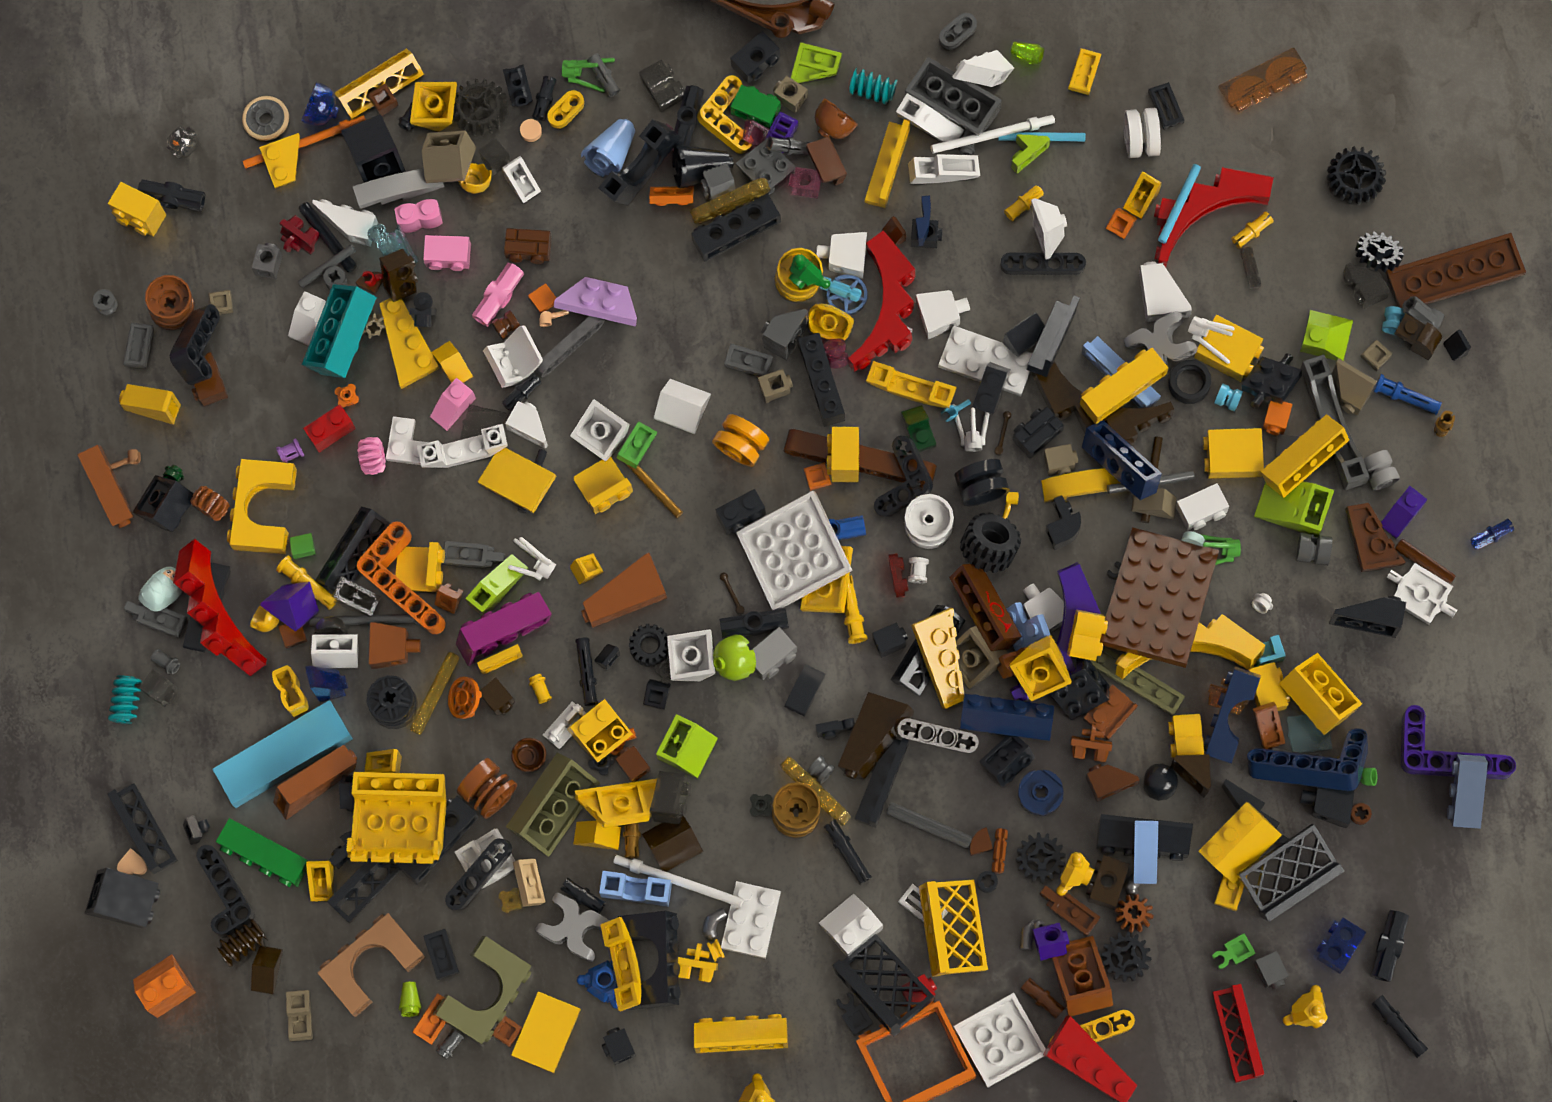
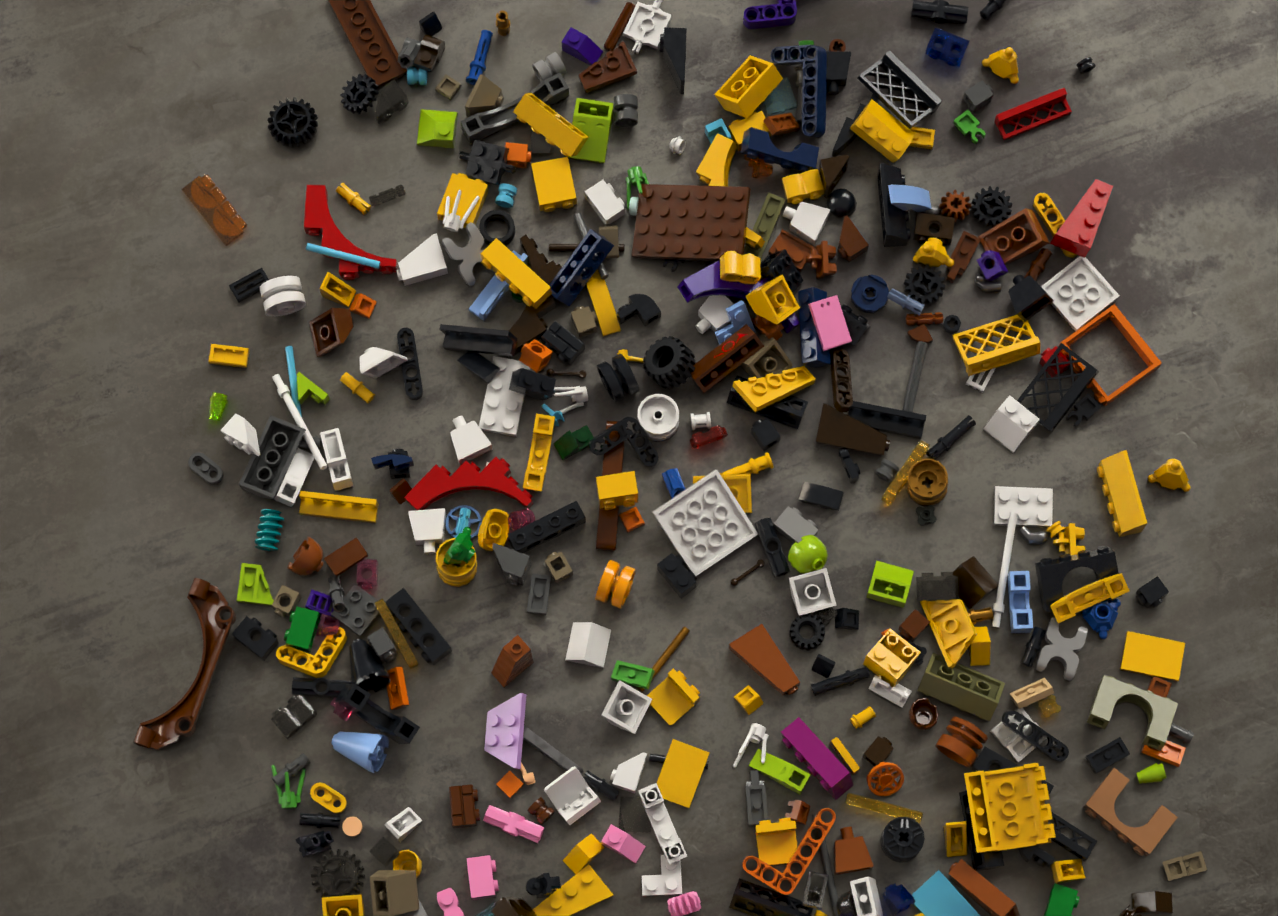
camera: 105 degrees left, 0 degrees up
none -> reddish brown slope [309,308,354,357]
none -> dark orange slope [491,635,534,688]
none -> orange brick [519,339,553,373]
none -> white torso [782,202,830,246]
none -> bright pink container [808,295,852,351]
none -> sand blue axle [887,289,925,316]
none -> black torso [1008,275,1054,322]

